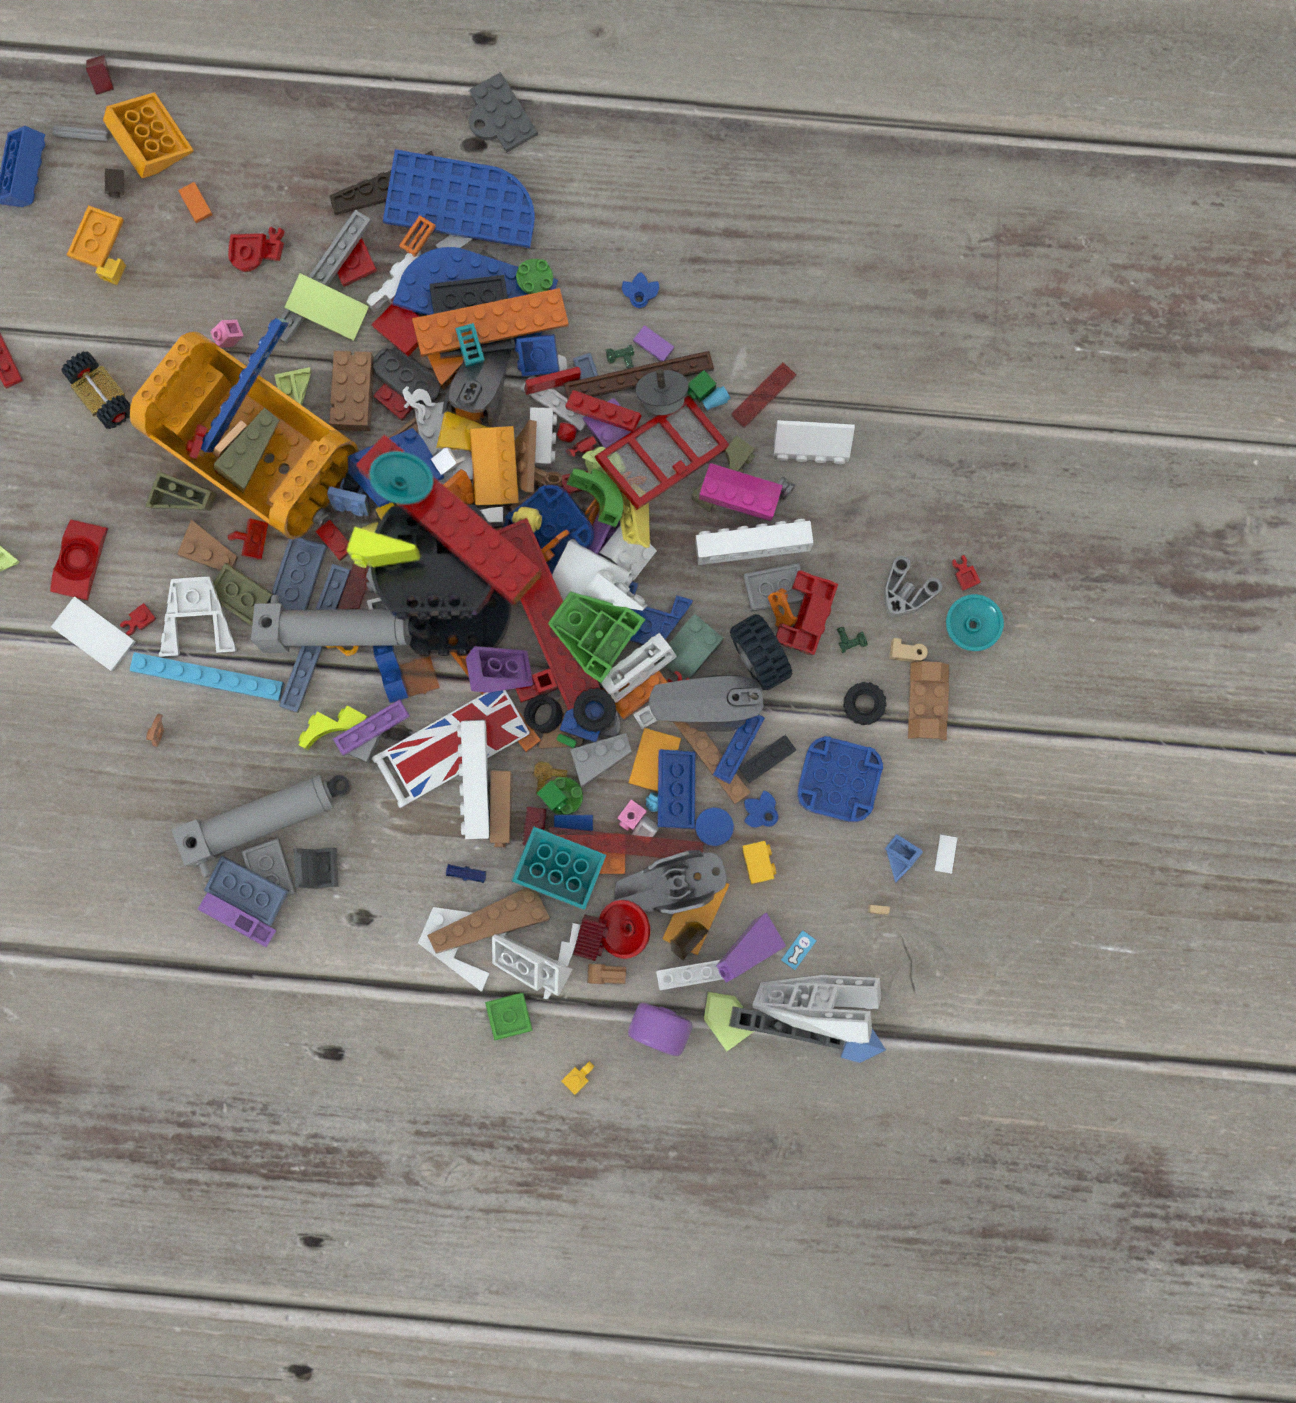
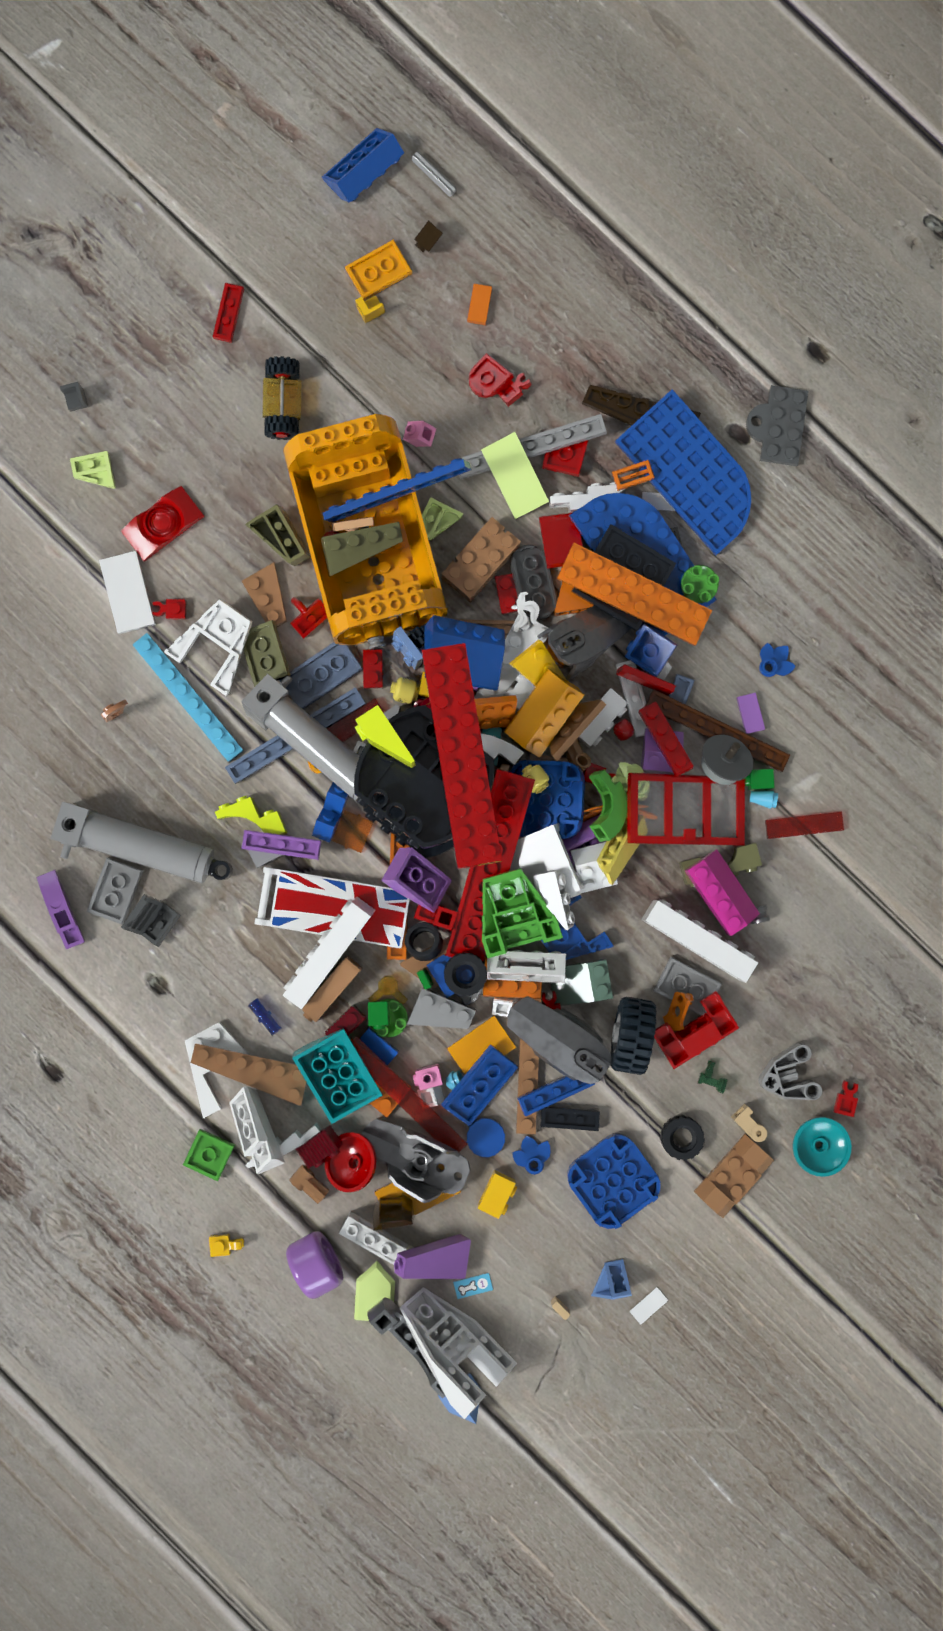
camera: 35 degrees right, 5 degrees up
dark red slope [86,55,114,95] -> none
light orange slope [103,92,193,179] -> none
red plate [185,424,207,459] -> none
sand blue tile [204,856,289,926] -> none
teal dish [369,451,433,504] -> none
white panel [431,447,465,475] -> none
teal slope [455,323,485,367] -> none
orange piece [541,530,570,562] -> none
red plate [565,436,597,457] -> none
clear green piece [606,345,634,369] -> none
white slope [773,420,855,464] -> none

